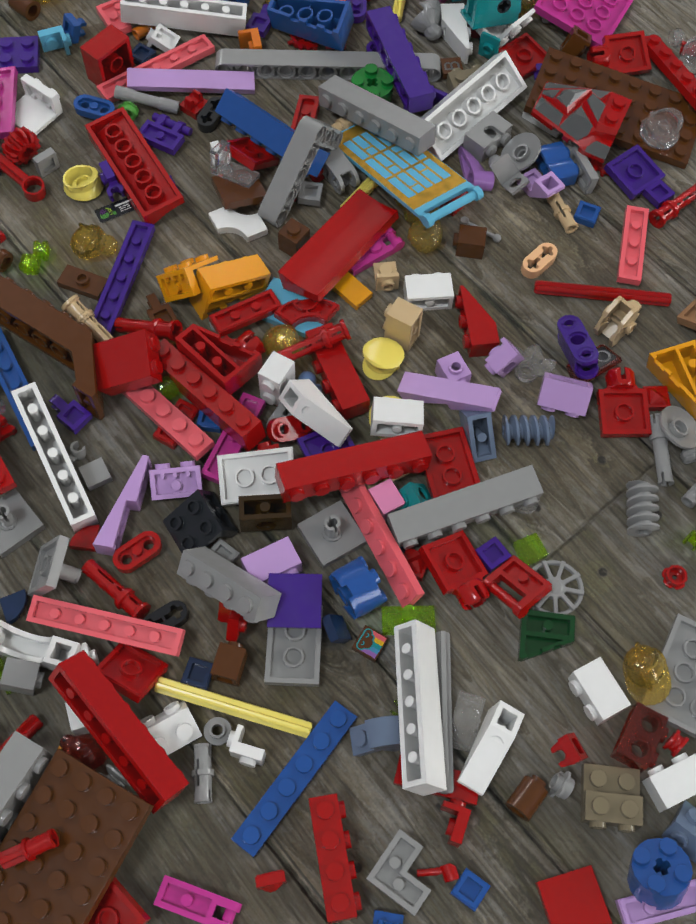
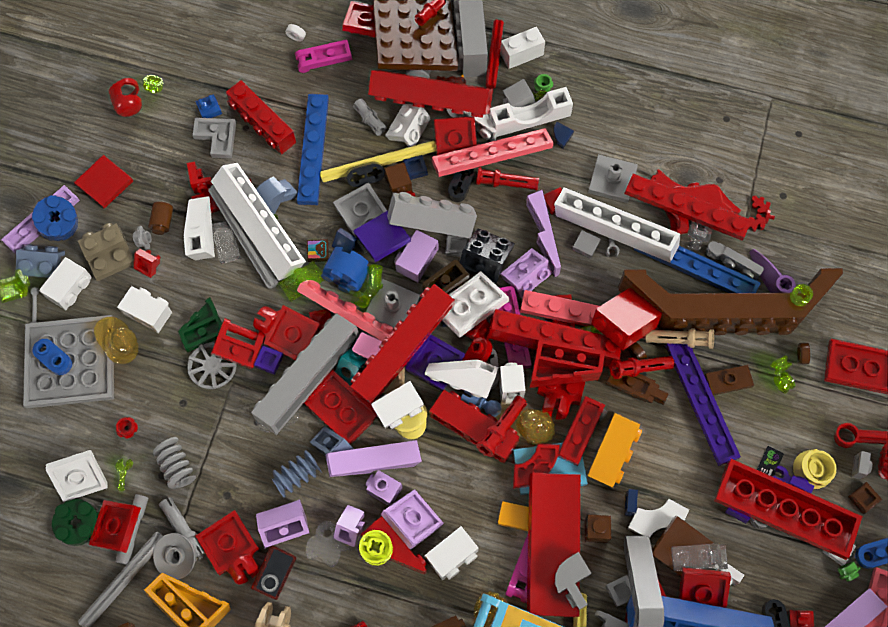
camera: 150 degrees right, 5 degrees up
light grey tile [27,535,81,597] -> none
dark purple plate [49,394,93,435] -> none
clear yellow piece [70,223,118,260] -> none
red plate [112,531,162,574] -> none
light grey piece [114,85,180,114] -> none
dark purple plate [139,113,193,156] -> none
light orange bracket [156,253,219,303] -> none
light grey plate [204,717,232,746] -> none
white bracket [226,724,266,768] -> none
red tile [255,869,287,893] -> none
light yellow piece [362,337,404,380] -> none
tan bracket [373,261,400,291] -> none
tan brick [383,297,423,352] -> none
red hand [417,863,459,883] -> none
blue tile [449,868,490,912] -> none
clear neon green tile [512,533,548,566] -> none
dark purple piece [557,315,599,379] -> none
clear red brick [610,702,669,773] -> none
red tile [642,386,671,411] -> none
red bush [662,729,689,757] -> none
none -> black beam [346,162,385,187]
none -> clear neon green piece [353,264,383,308]
none -> neon yellow wheel [359,530,393,566]
none -> lavender tile [381,489,444,550]
none -> light grey brick [555,552,591,610]
none -> dark blue tile [624,489,638,517]
none -> reddish brown tile [848,482,882,515]

